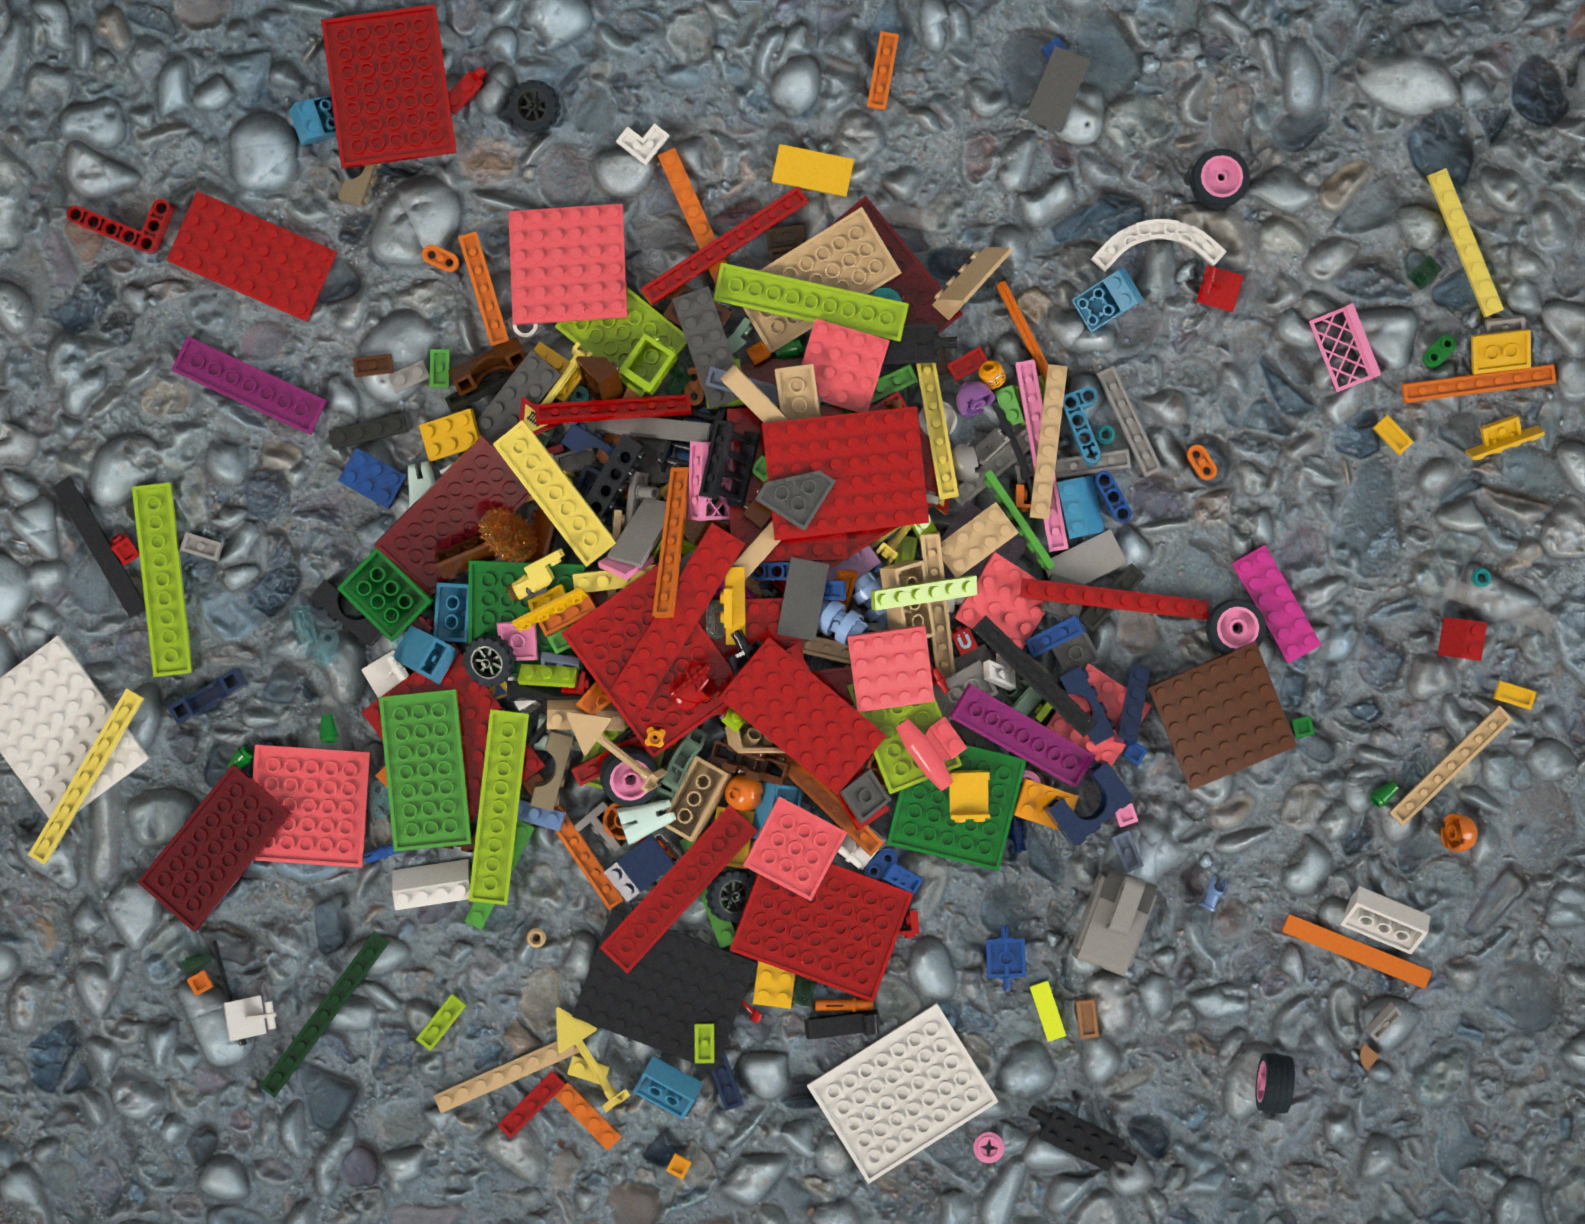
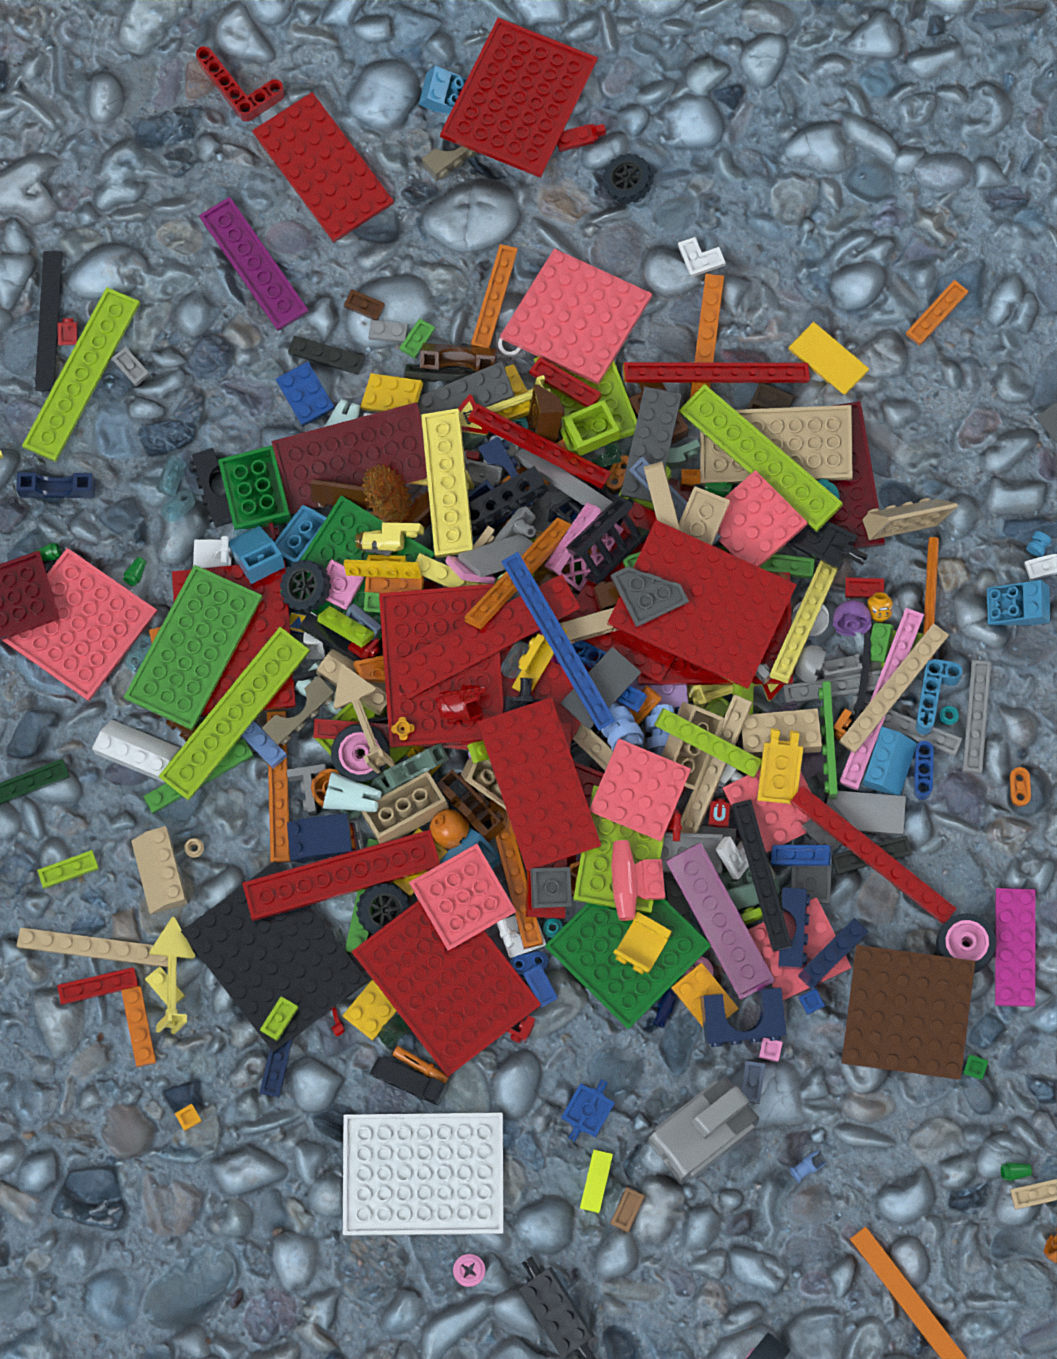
camera: 35 degrees right, 15 degrees down
blue pin [363,843,403,864] -> none
orange plate [422,245,459,273] -> none
dark azure slope [633,1056,703,1120] -> none
white slope [1340,886,1430,954] -> none
none -> tan slope [131,826,188,915]
none -> blue plate [501,552,616,731]
none -> red plate [529,357,602,407]
none -> teal plate [543,918,563,938]
none -> yellow tile [757,728,803,804]
none -> dark azure wheel [1026,531,1052,557]

